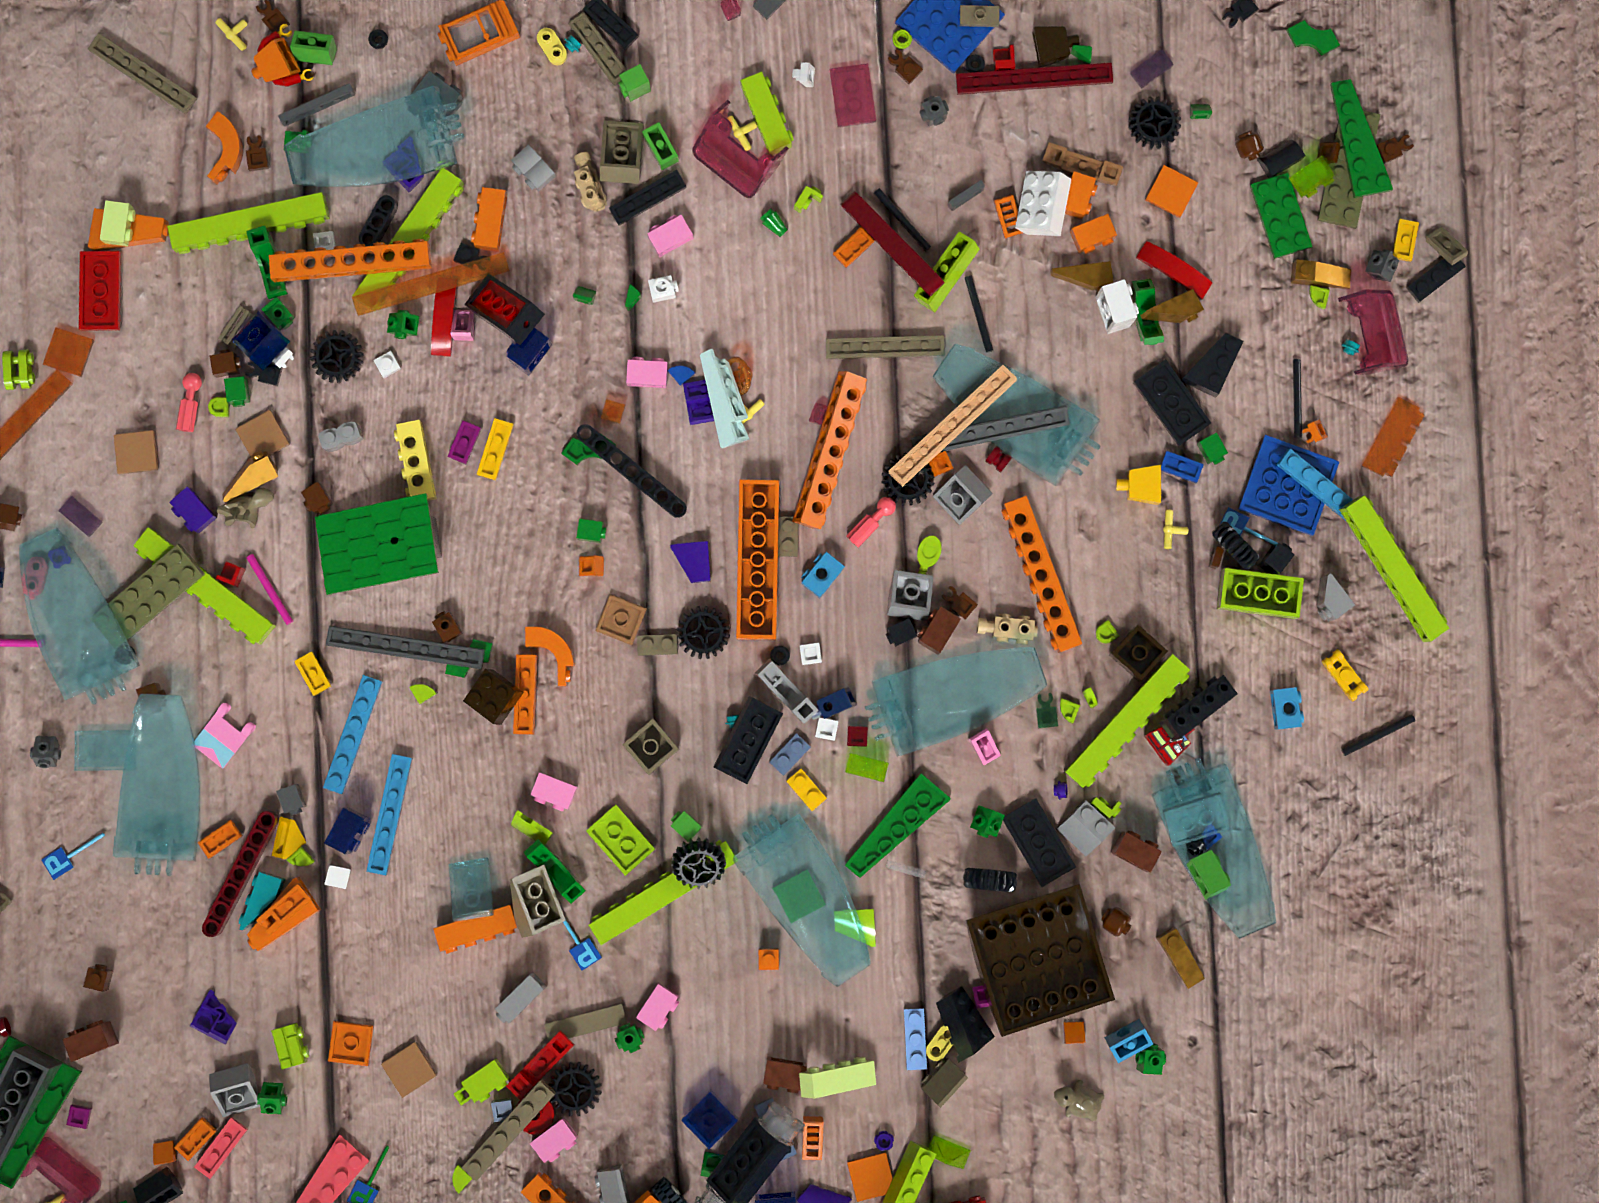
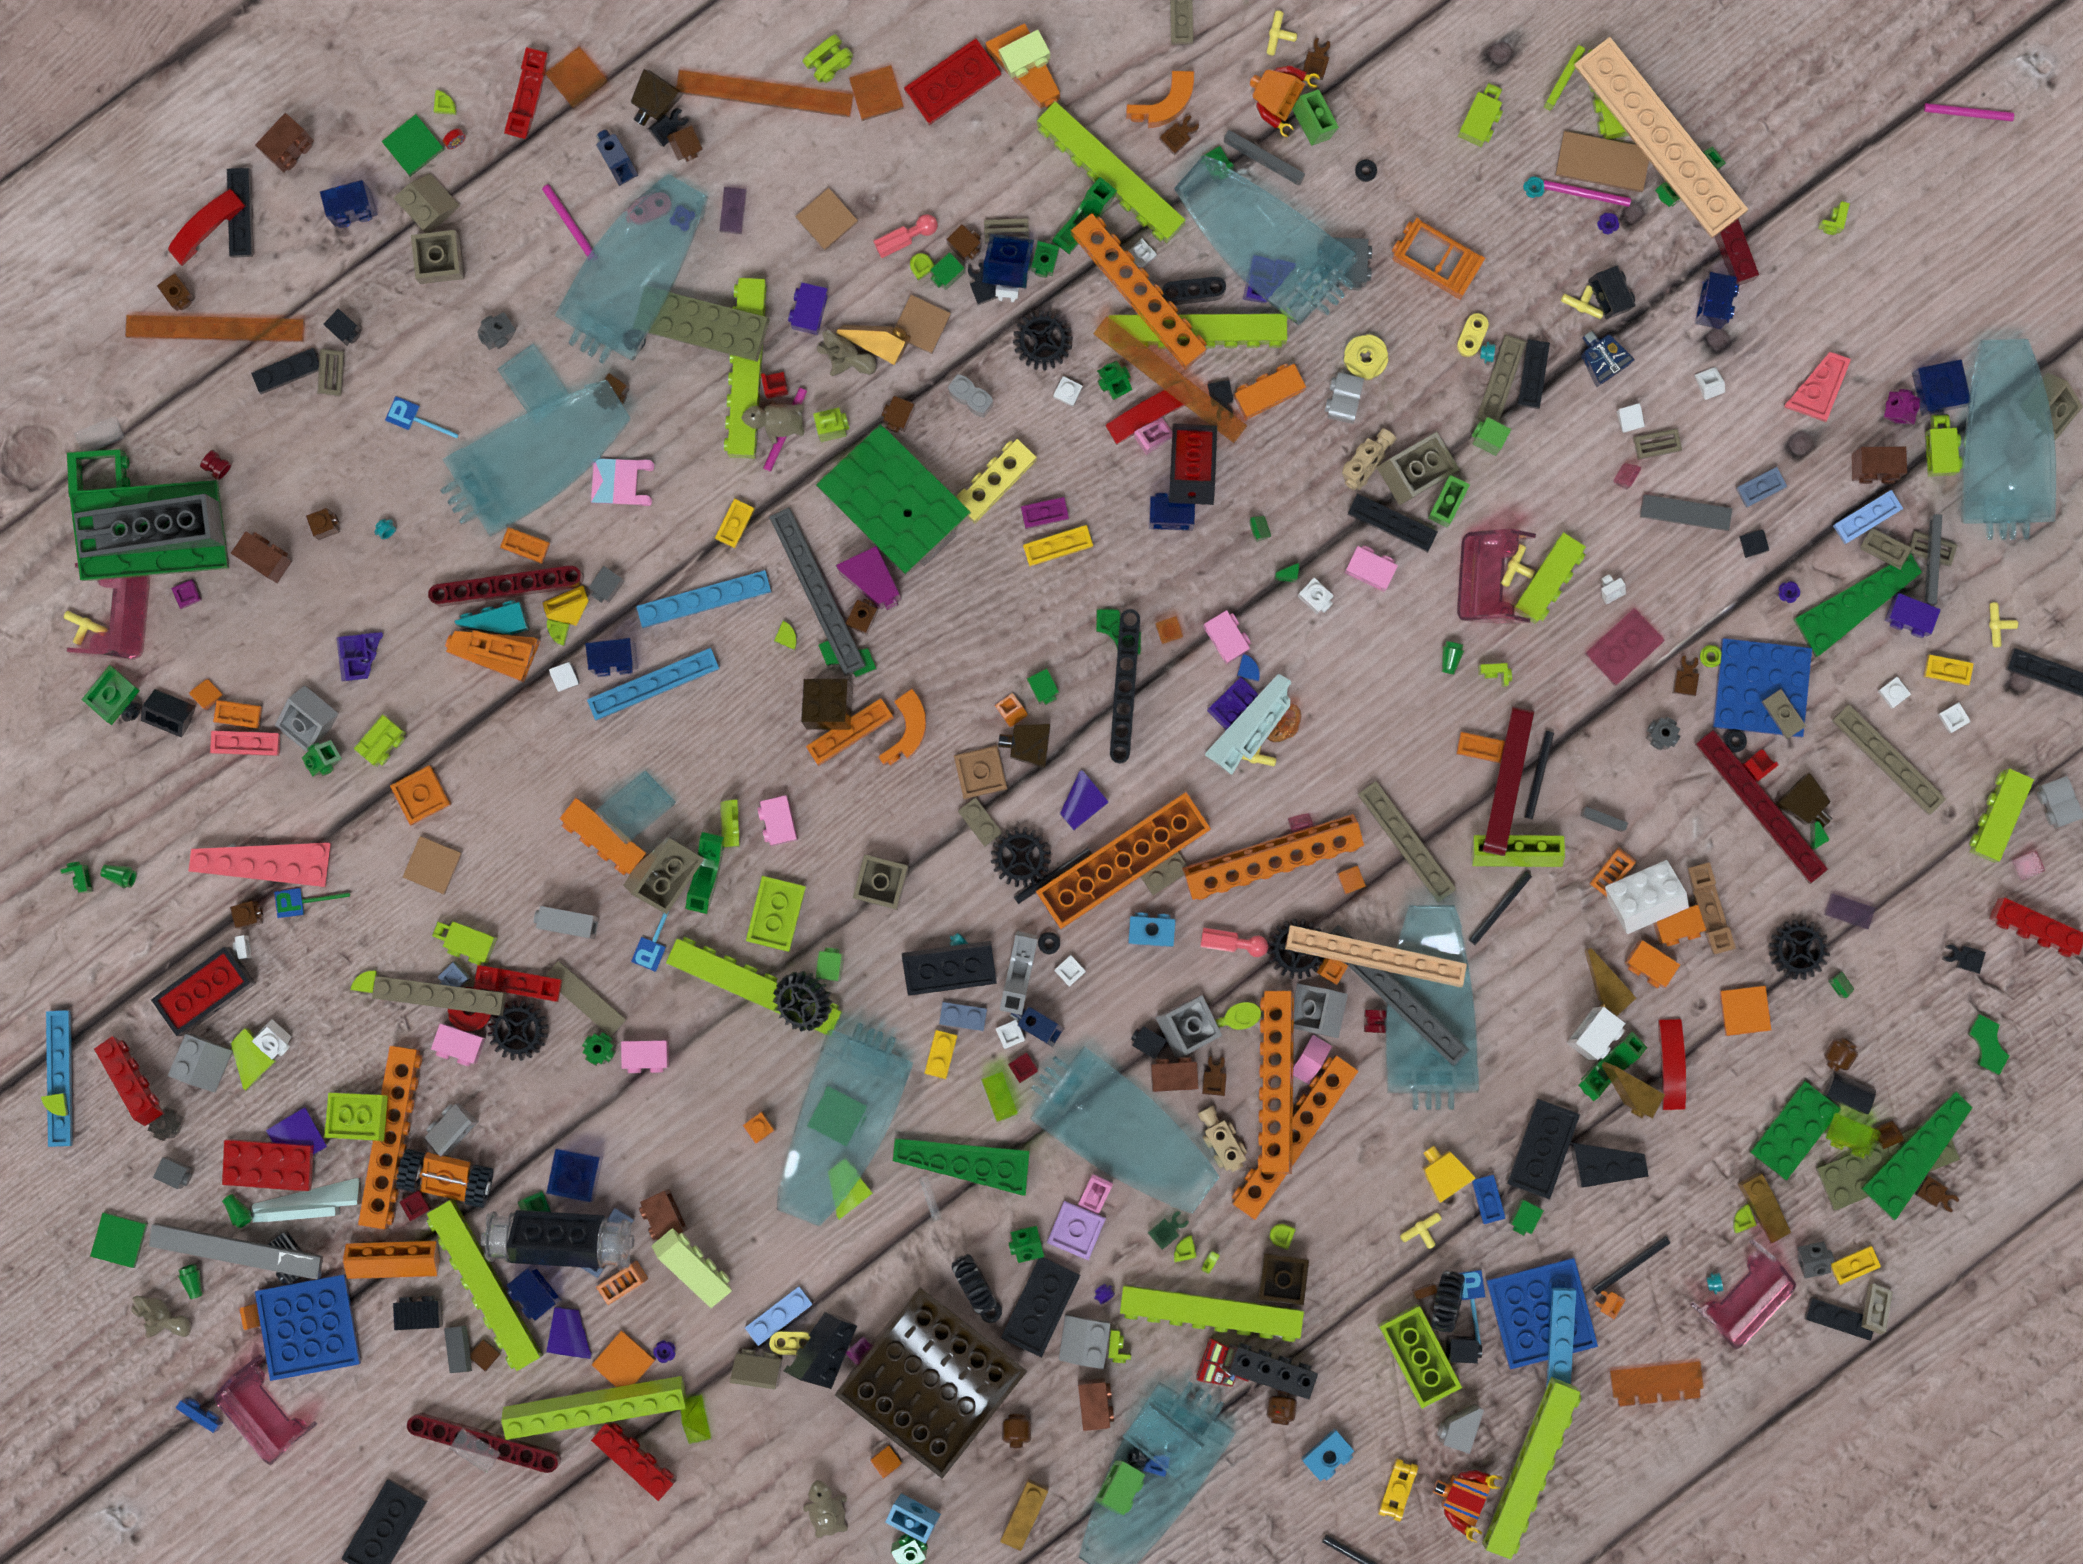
camera: 65 degrees right, 0 degrees up
none -> teal plate [374,519,396,540]
none -> dark tan animal [741,401,805,444]
none -> lime brick [813,407,850,442]
none -> magenta slope [836,546,901,610]
none -> black plate [980,1302,1002,1323]
none -> dark brown torso [998,724,1050,768]
none -> black bar [1014,848,1092,904]
none -> lavender tile [1047,1201,1106,1260]
none -> orange brick [1258,991,1294,1174]
none -> reddish brown head [1266,1391,1297,1425]
none -> bright pink slope [1293,1035,1332,1085]
none -> orange slope [1337,866,1366,895]
none -> light yellow plate [1343,335,1388,380]
none -> torso [1433,1470,1503,1543]

